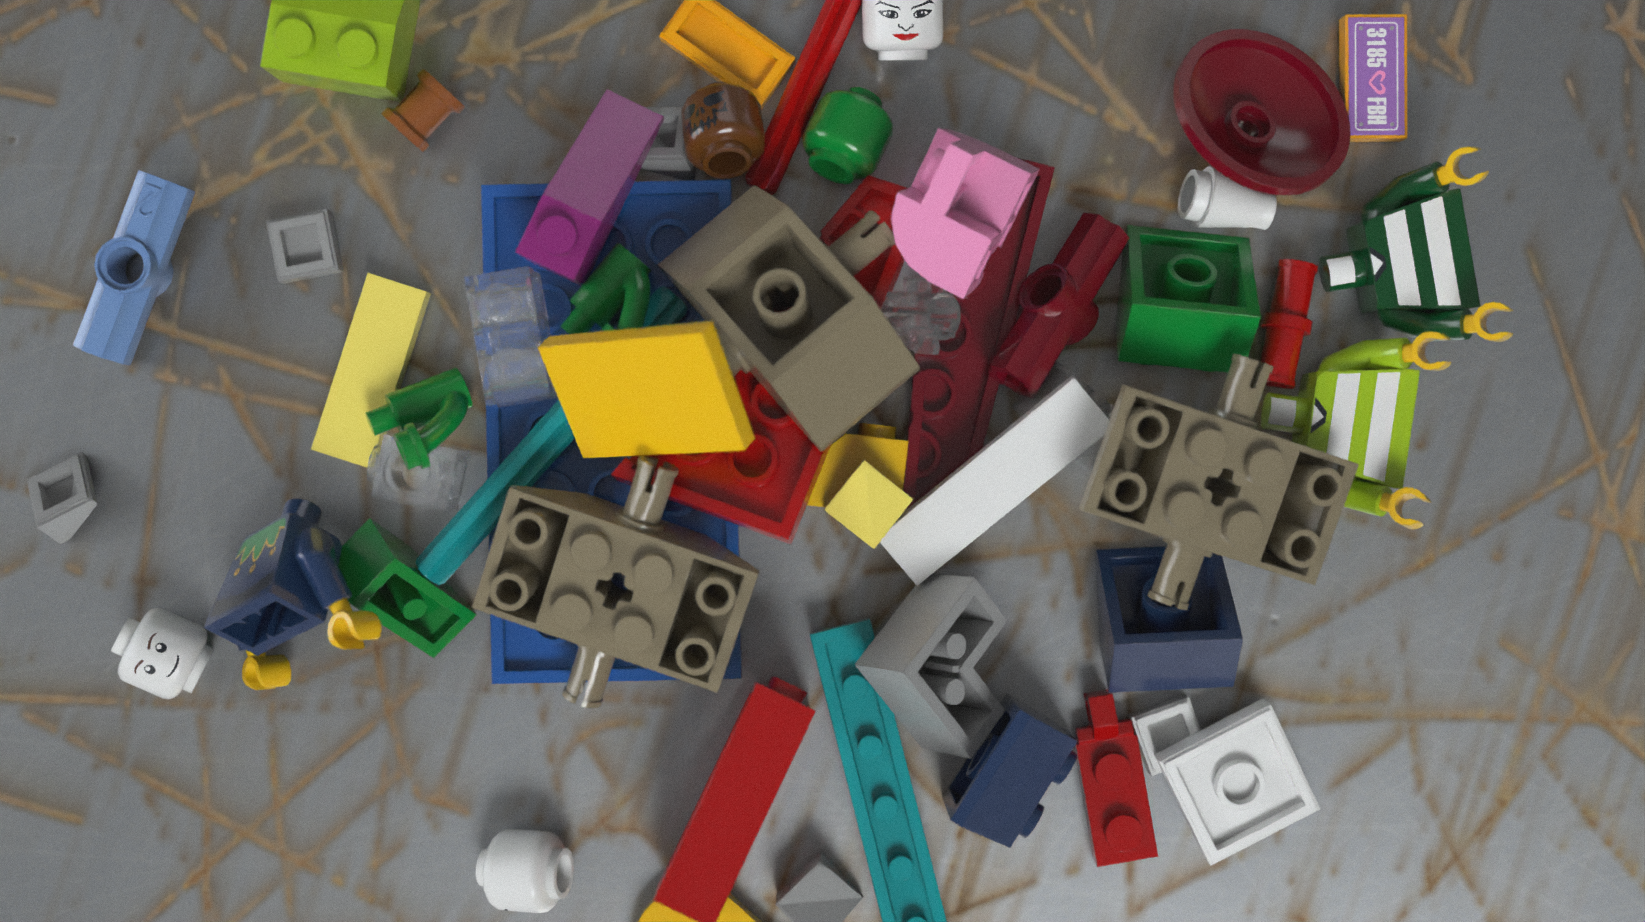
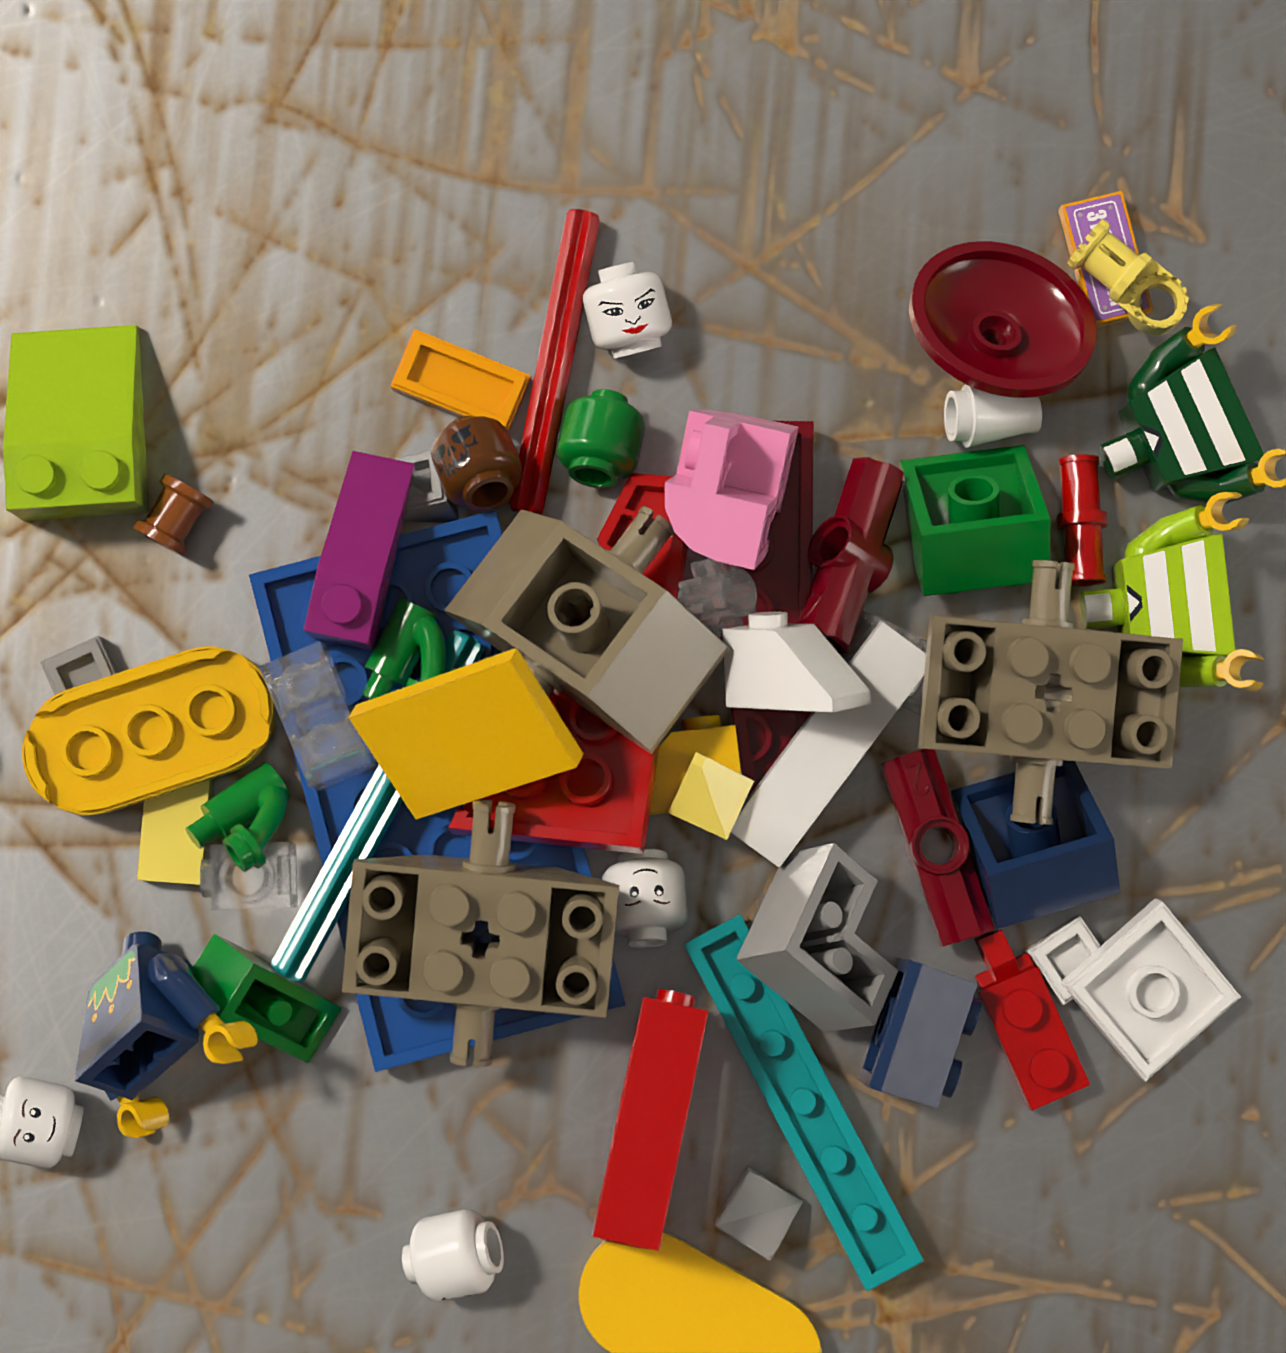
camera: 15 degrees left, 5 degrees down
none -> yellow tile [22,646,276,816]
none -> white head [602,849,688,948]
none -> white slope [723,612,871,712]
none -> dark red piece [880,749,995,947]
none -> light yellow connector [1067,219,1189,336]

